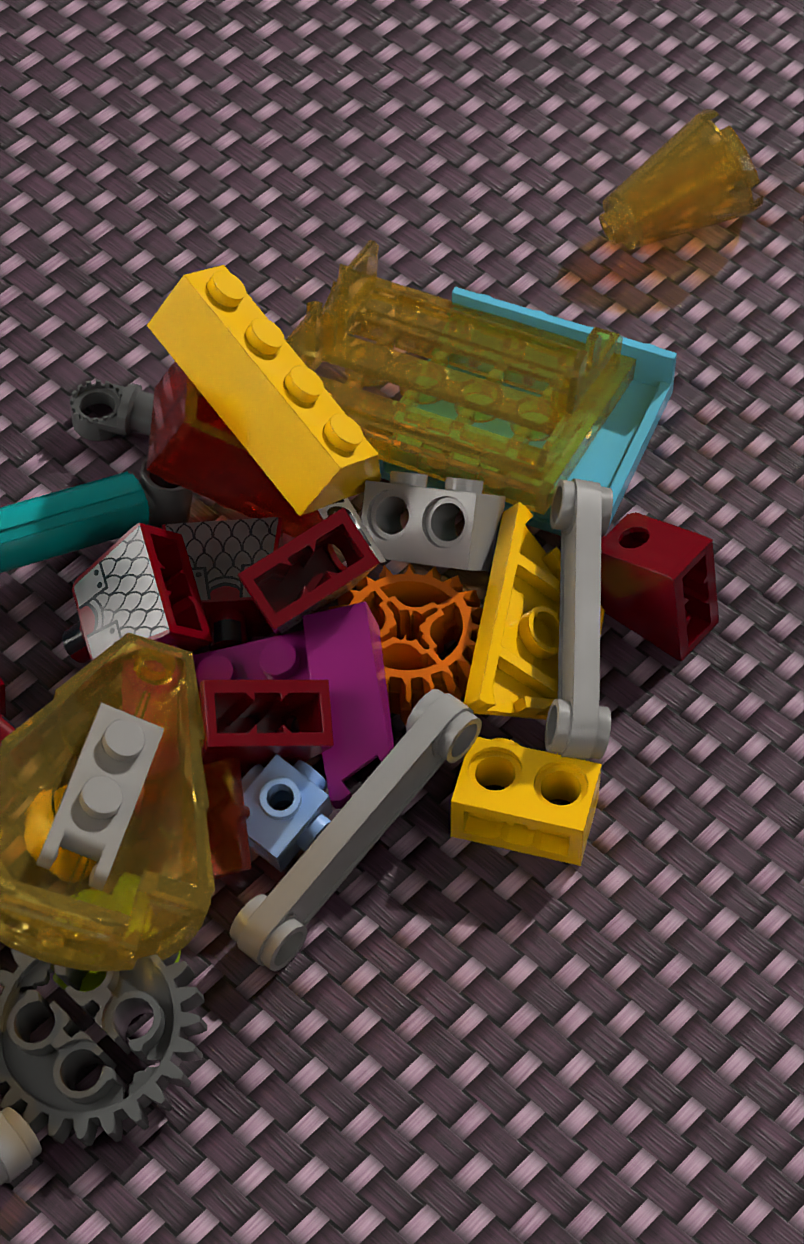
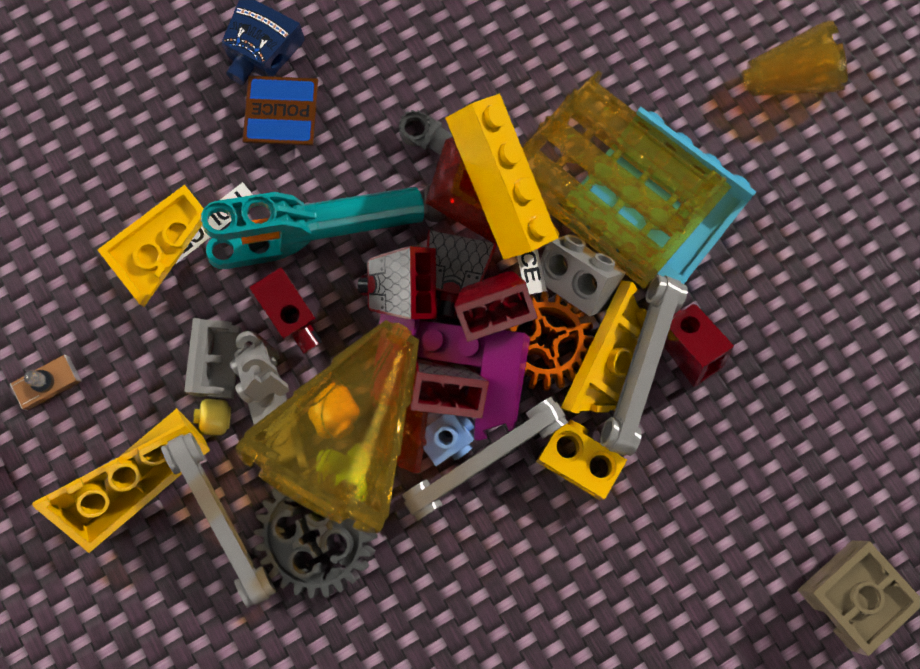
camera: 15 degrees right, 25 degrees up
light grey hinge [36,702,165,891] -> none

